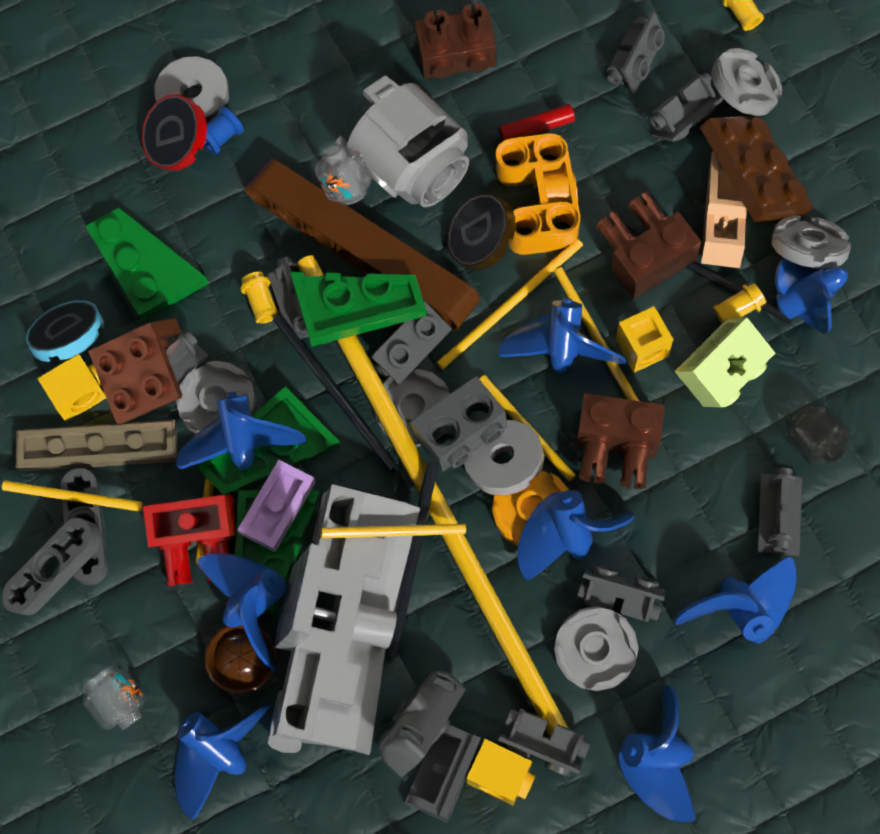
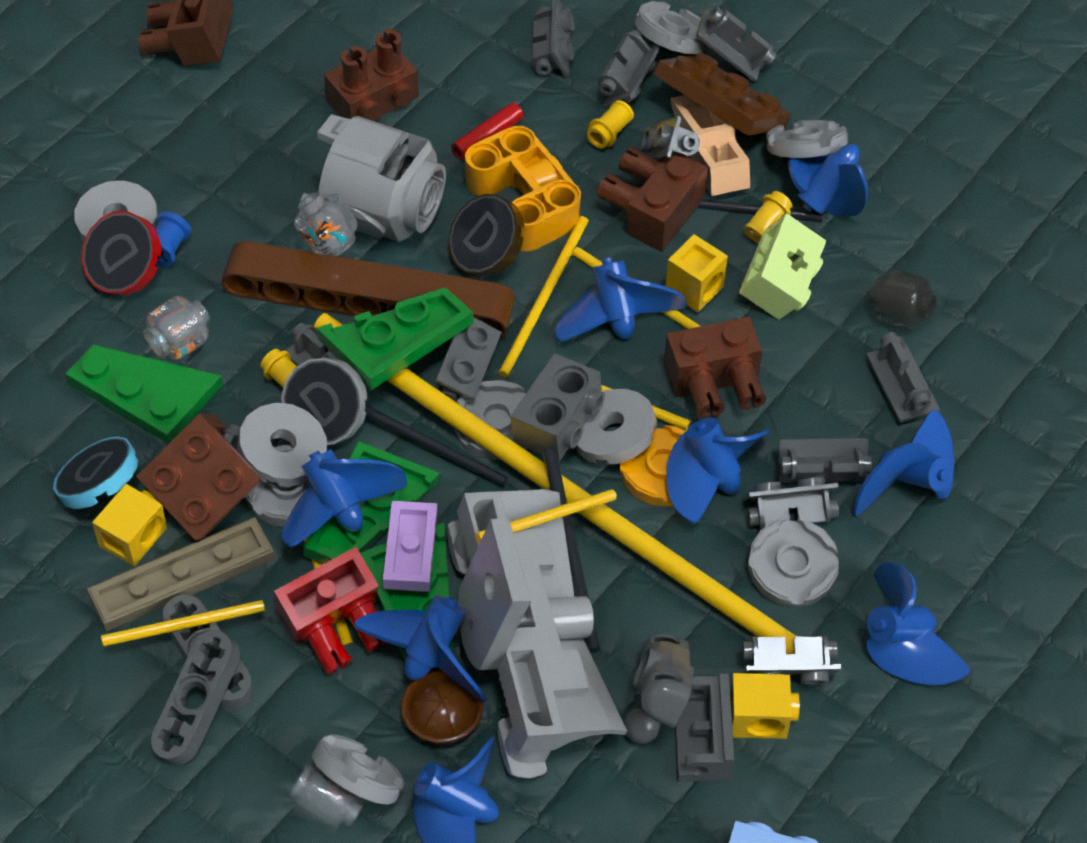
camera: 30 degrees left, 15 degrees down
none -> clear head [144,296,210,360]
none -> light grey tile [237,403,327,487]
none -> black tile [281,358,367,445]
none -> light grey tile [312,734,405,805]
none -> yellow pin [587,100,634,149]
none -> dark grey hinge [640,116,700,160]
none -> dark grey hinge [696,7,776,82]
none -> dark grey hinge [779,438,872,483]

